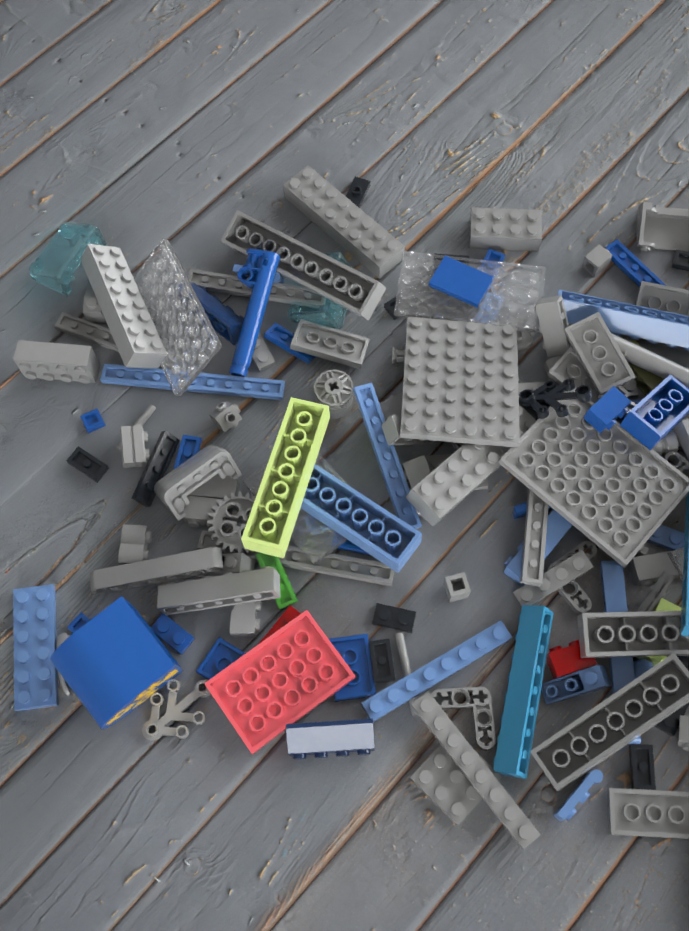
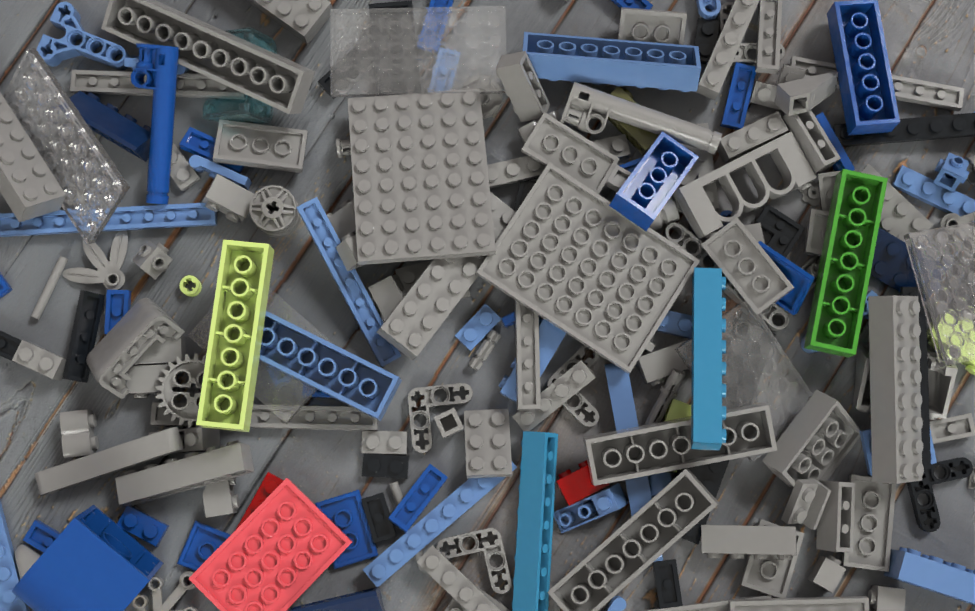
camera: 15 degrees left, 15 degrees up
light grey brick [120,425,150,468] -> none
bright green tile [255,552,298,610] -> none
blue tile [428,256,494,308] -> none
black plant [519,379,592,419] -> none
light grey plate [564,312,635,396] -> none
blue brick [583,386,632,433] -> none
none -> light grey brick [12,340,66,381]
none -> medium blue beam [37,2,130,70]
none -> light grey plant [63,230,128,290]
none -> yellowish green bush [179,275,202,297]
none -> medium blue plate [189,155,252,190]
none -> light grey brick [202,174,254,223]
none -> light grey plate [361,431,408,454]
none -> blue plate [388,464,448,533]
none -> light grey beam [408,383,473,453]
none -> medium blue plate [455,304,501,351]
none -> light grey plate [464,409,512,478]
none -> light grey axle [469,330,501,371]

